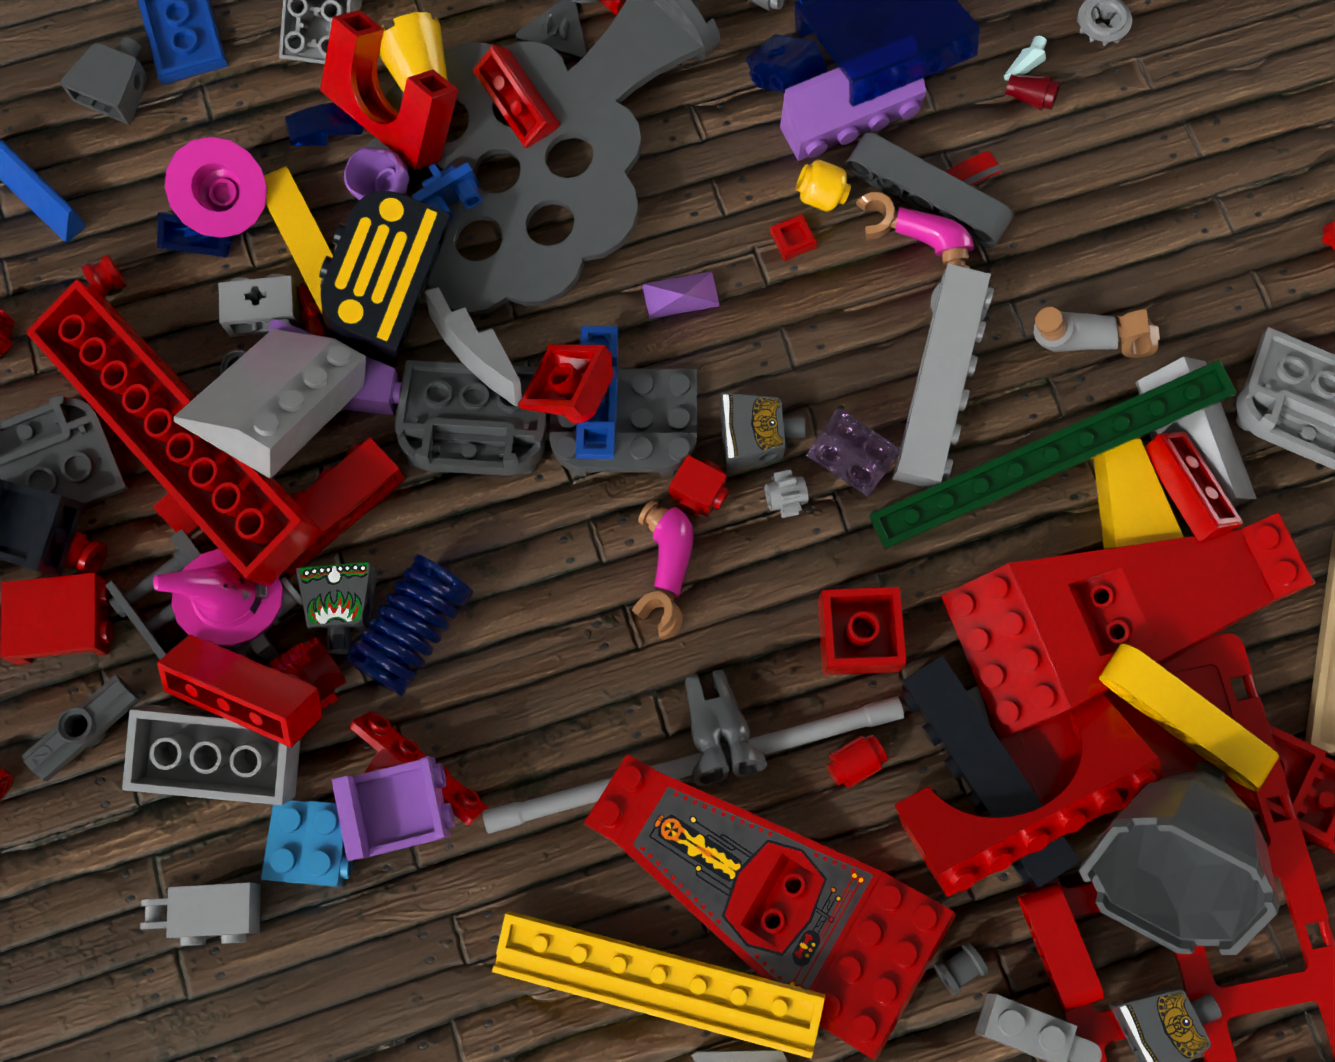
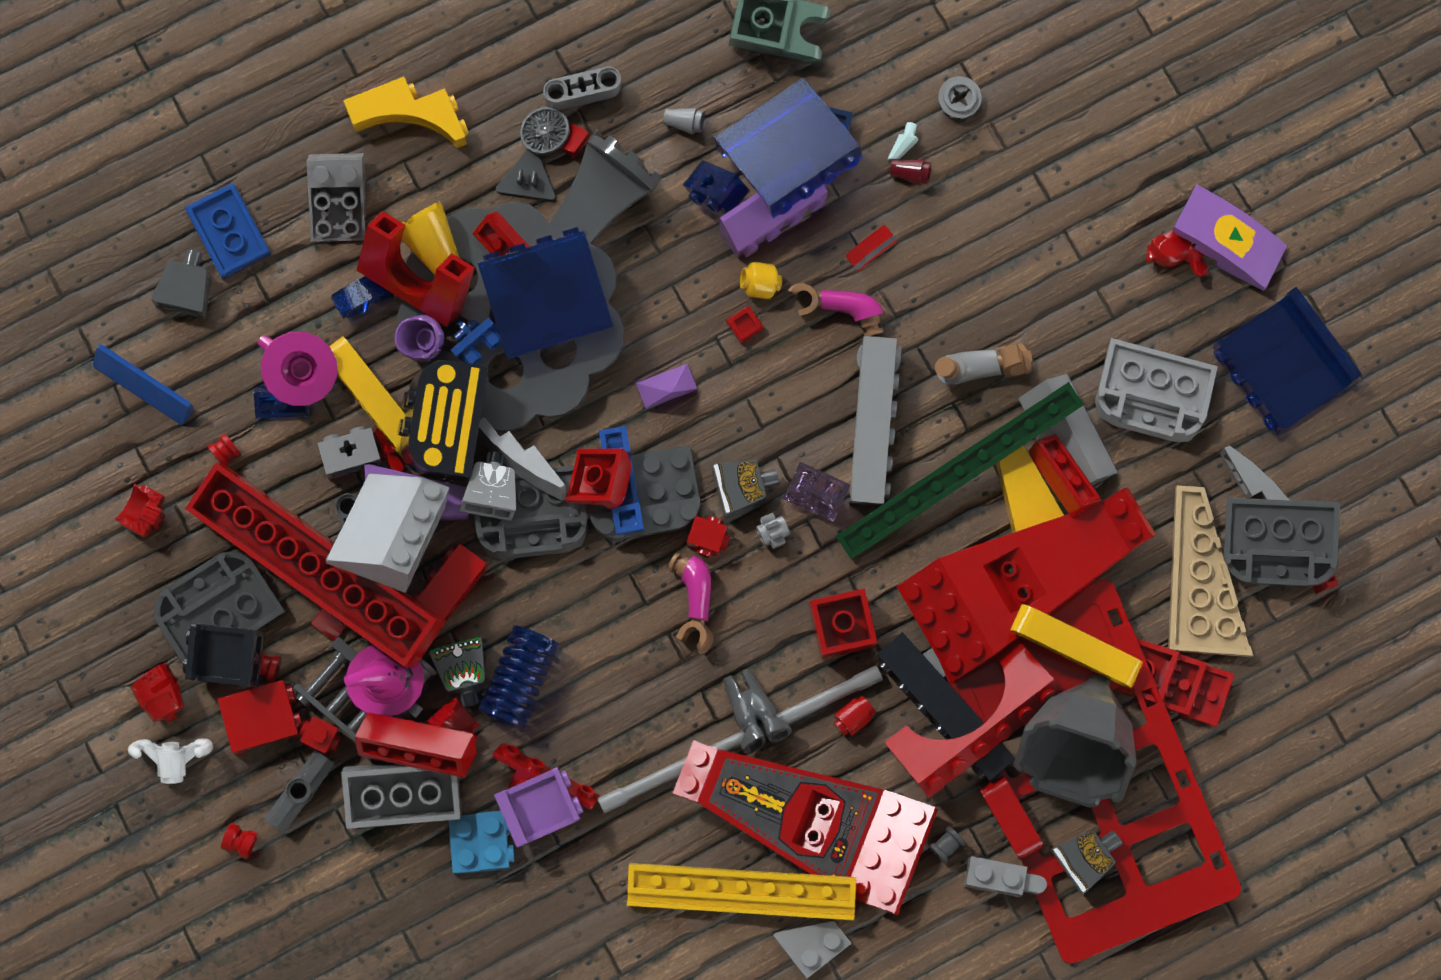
camera: 15 degrees left, 5 degrees up
light grey brick [140,882,261,946] -> none
dark grey beam [846,132,1014,248] -> none
none -> red brick [299,716,342,757]
none -> light grey torso [459,452,516,521]
none -> clear blue panel [478,227,615,359]

